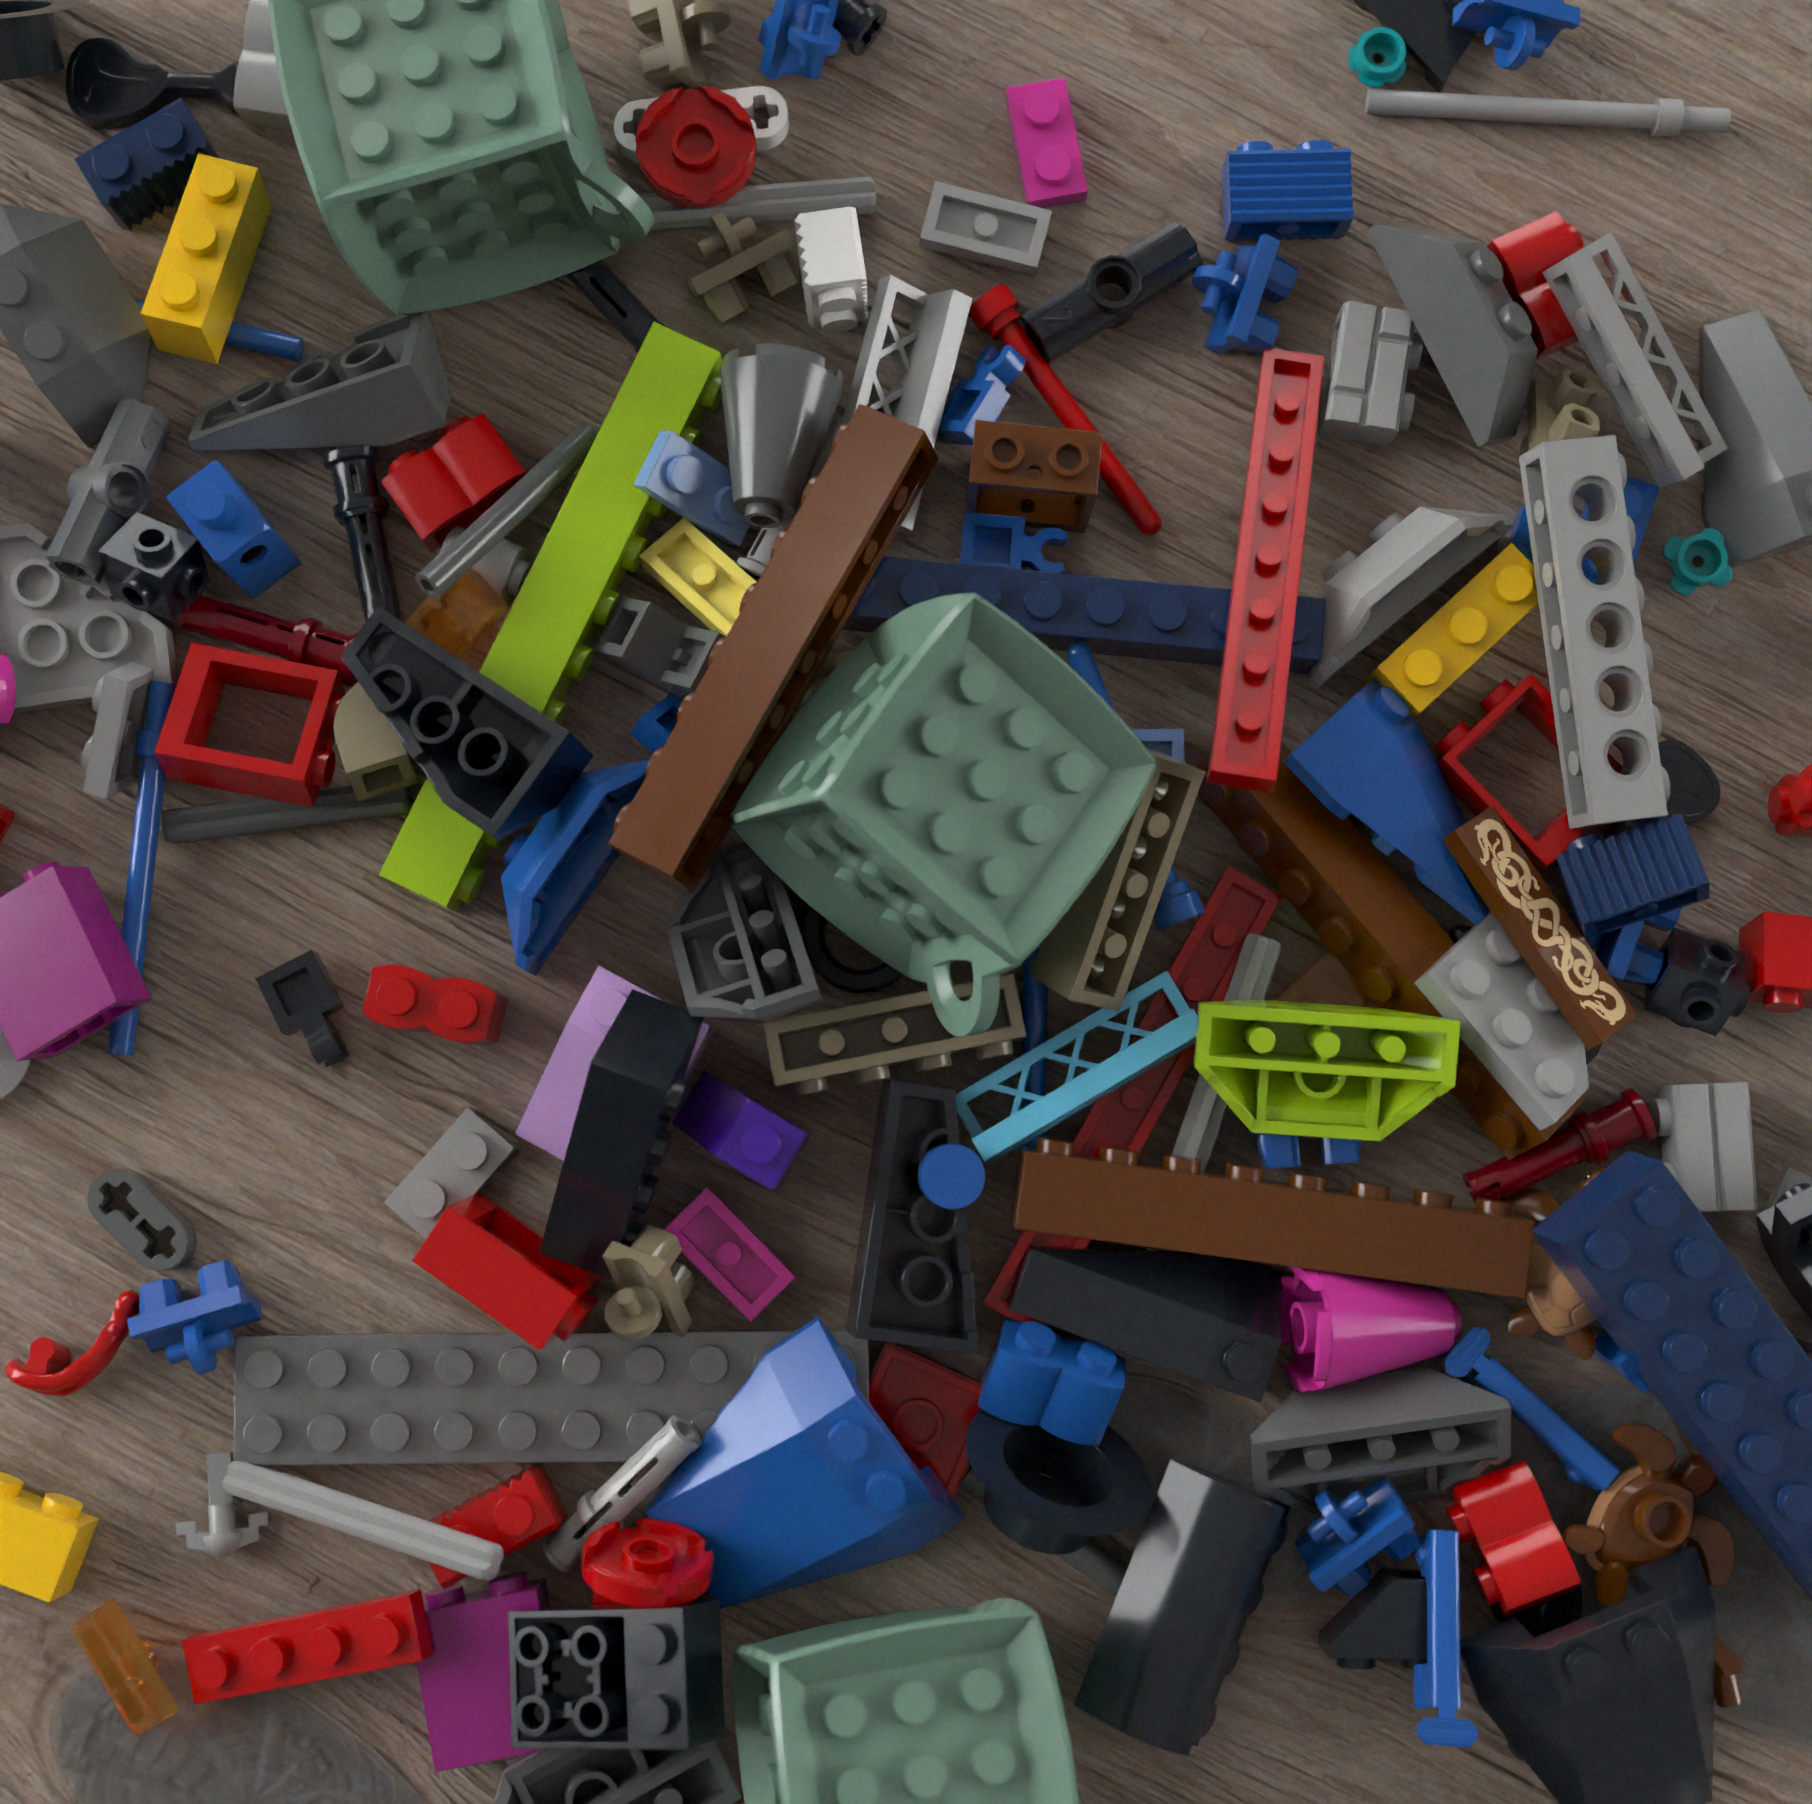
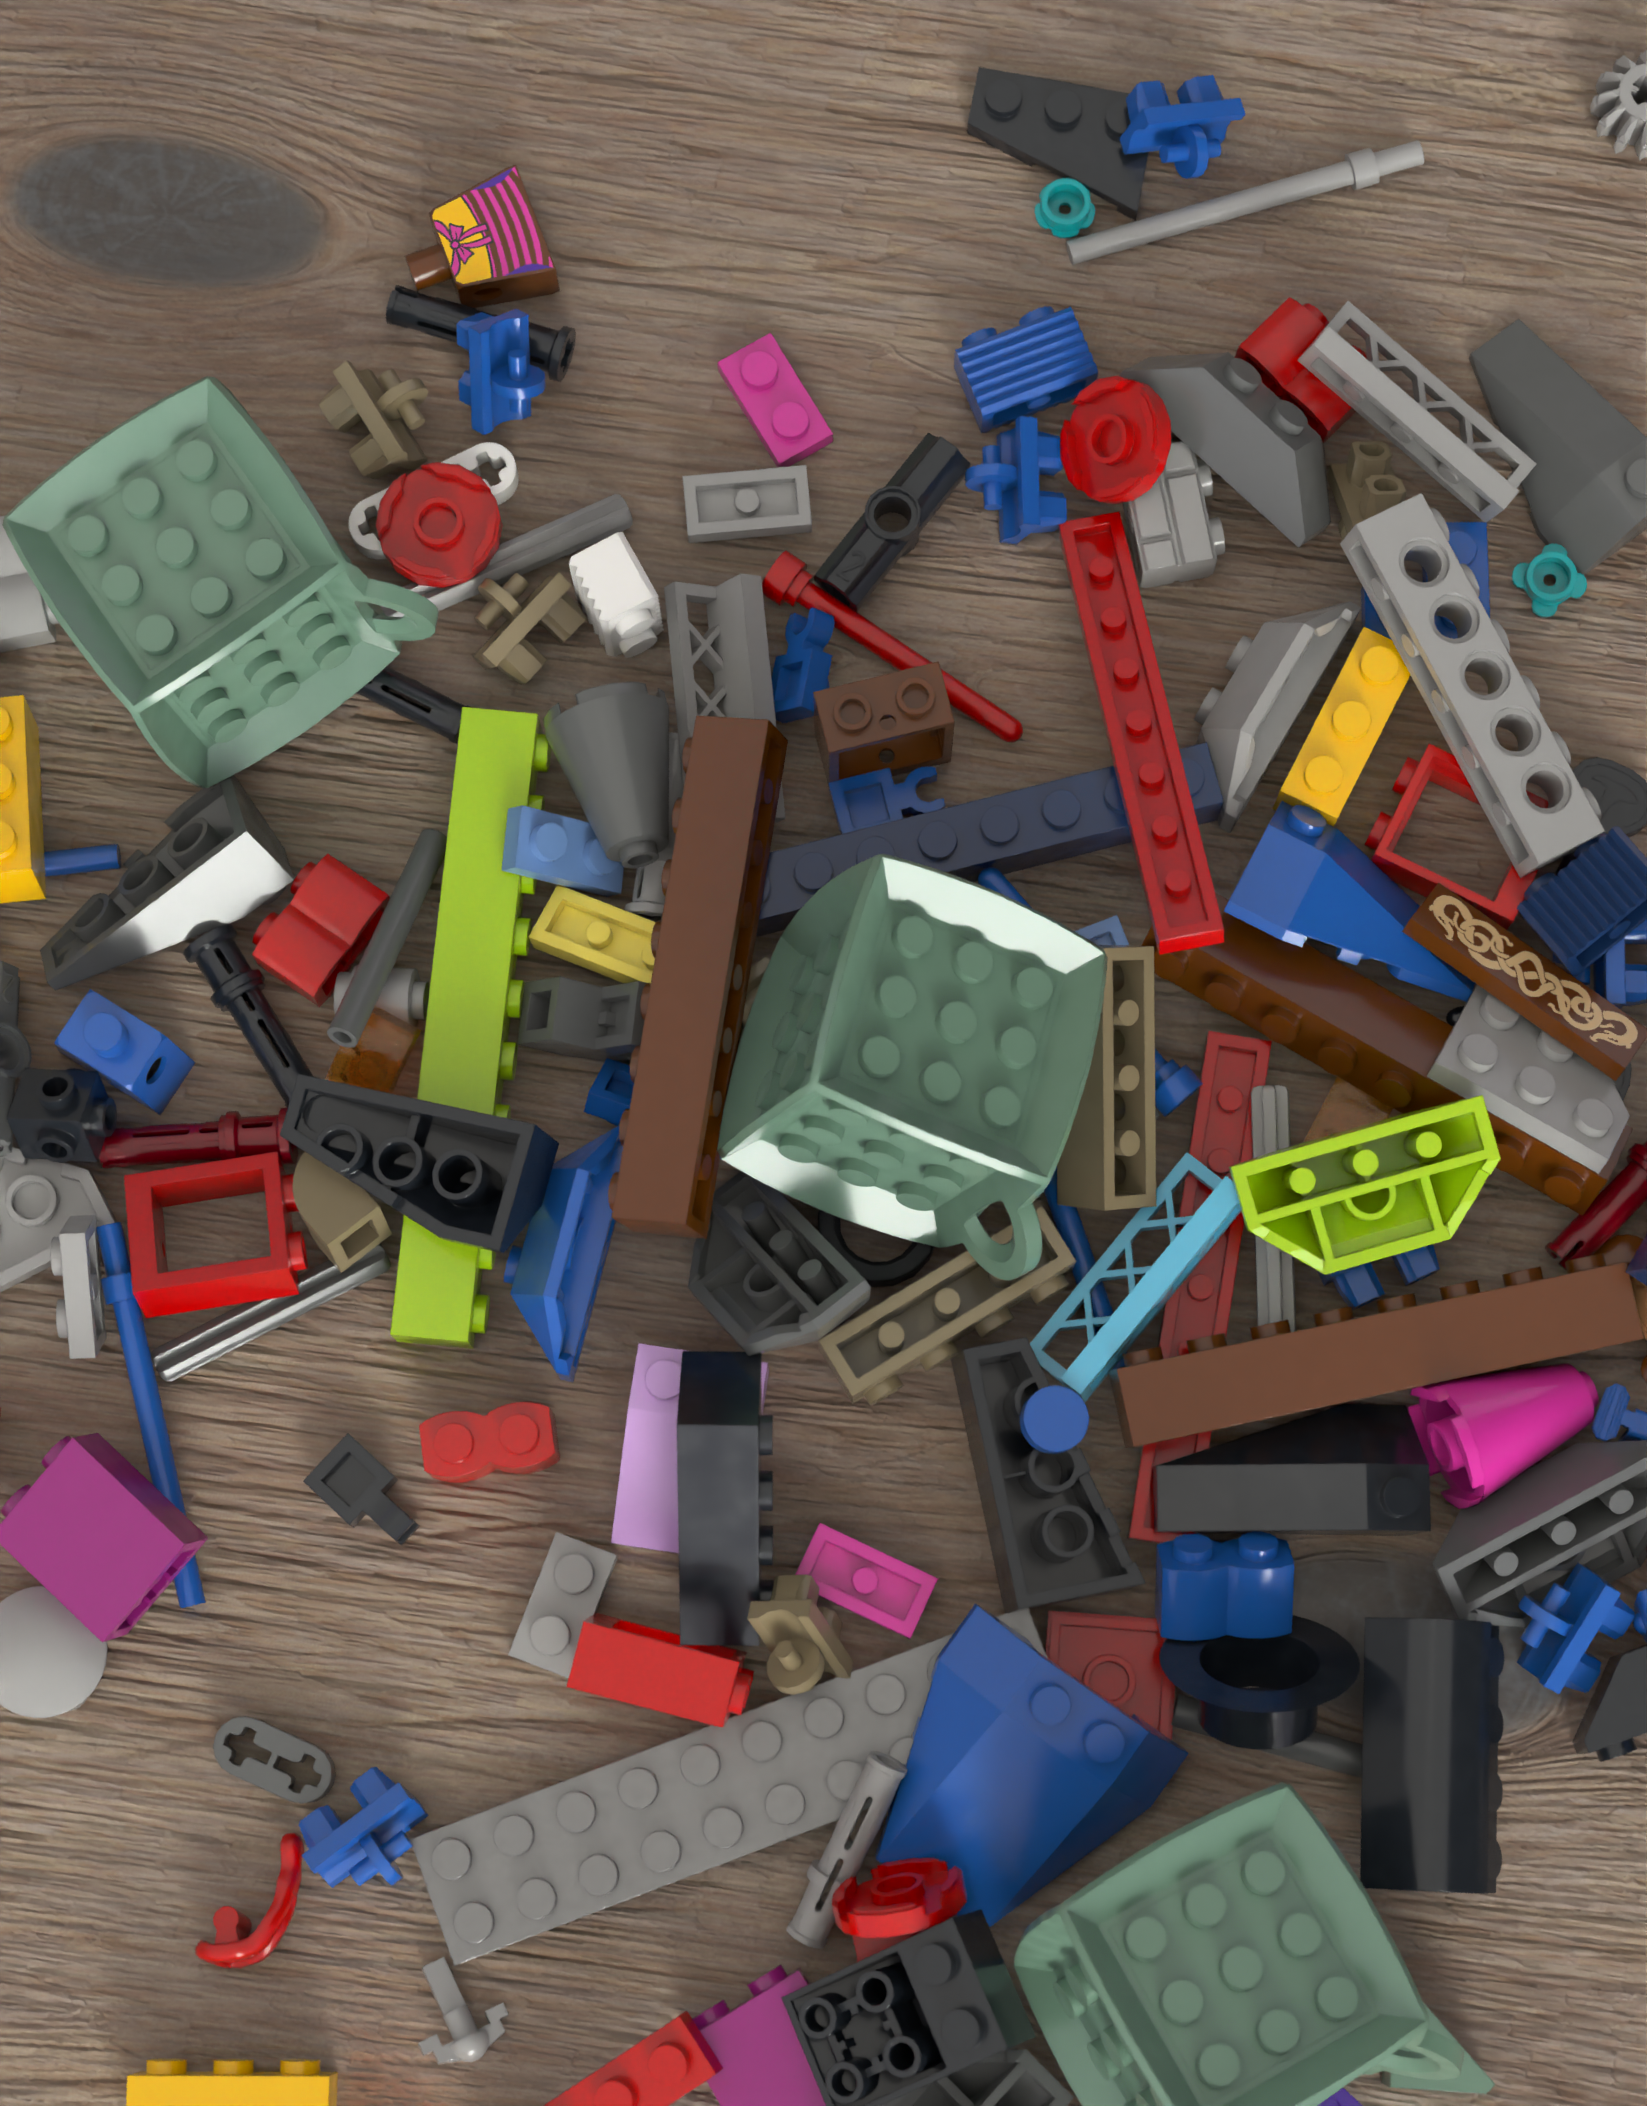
camera: 15 degrees left, 5 degrees down
light grey axle [222,1461,504,1580] -> none
red brick [429,1463,568,1589] -> none
dark purple slope [672,1070,811,1190] -> none
none -> red tile [1060,376,1171,504]

